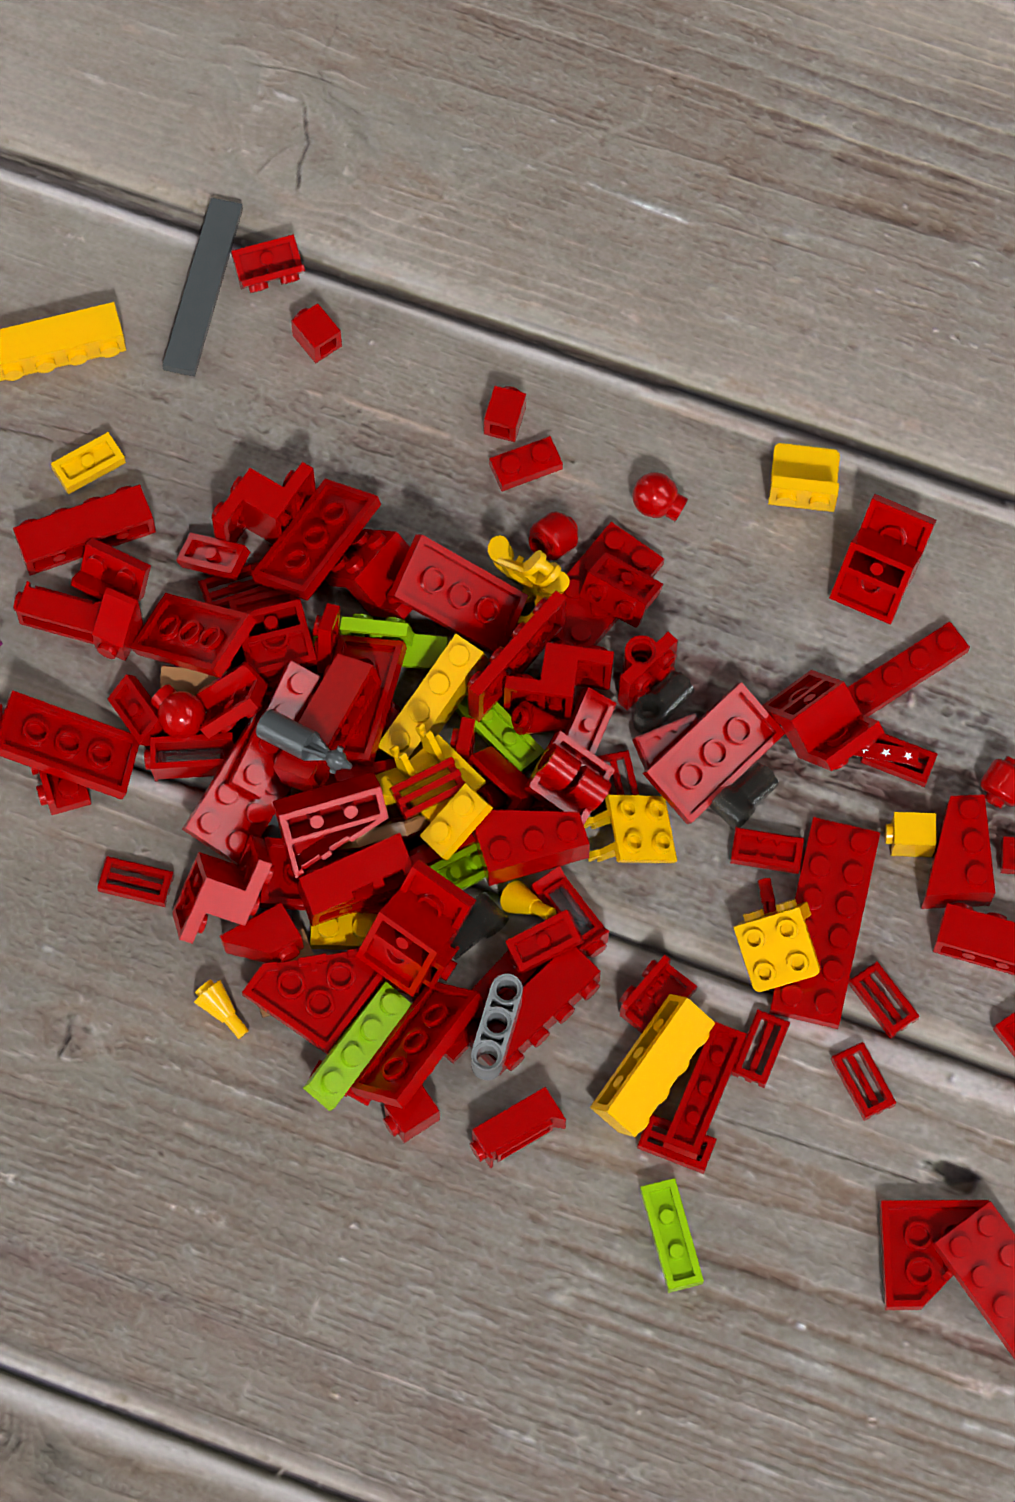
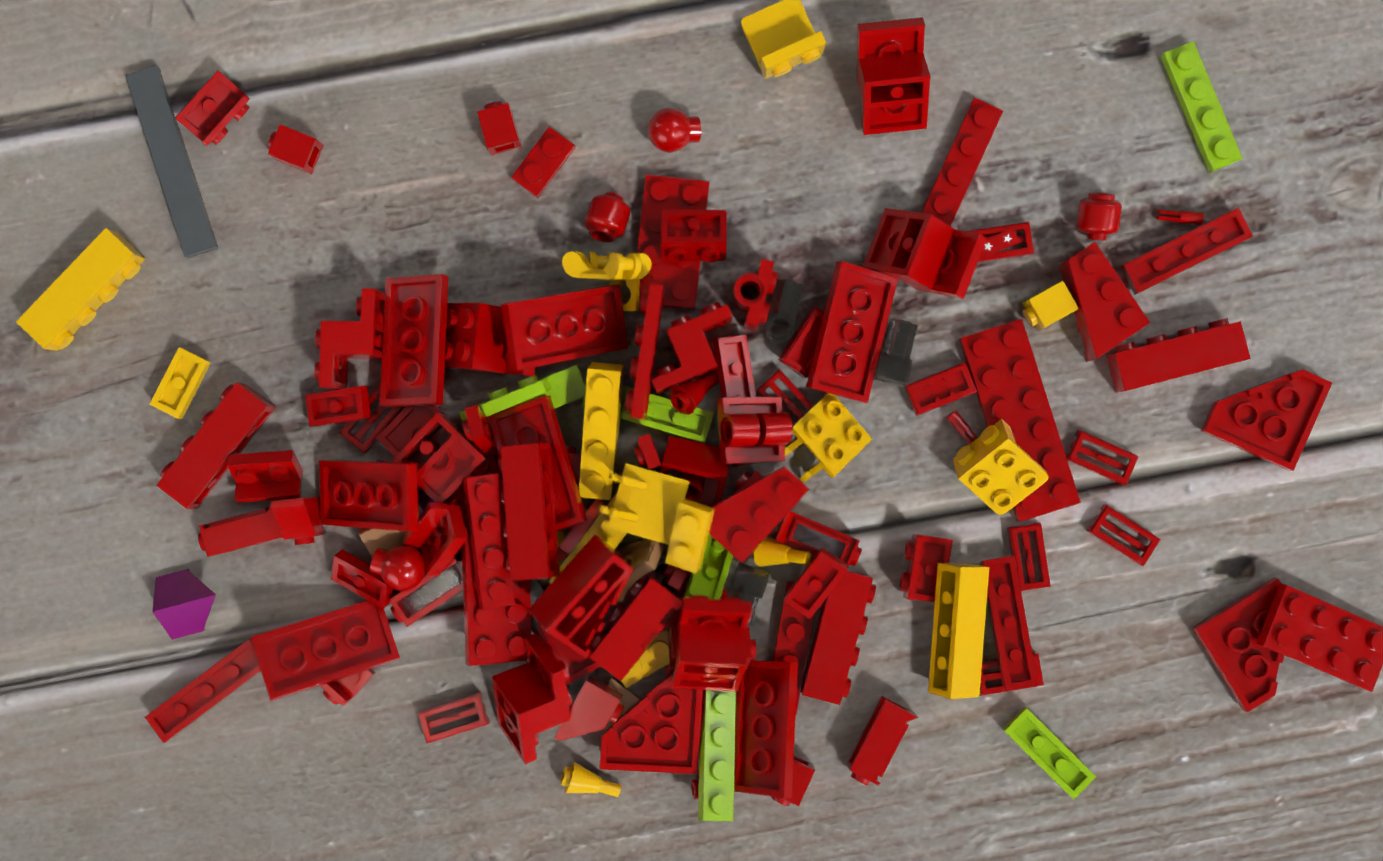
camera: 30 degrees left, 20 degrees up
dark grey wheel [256,709,352,774] -> none
red tile [389,757,466,820] -> none
light grey beam [471,974,523,1080] -> none

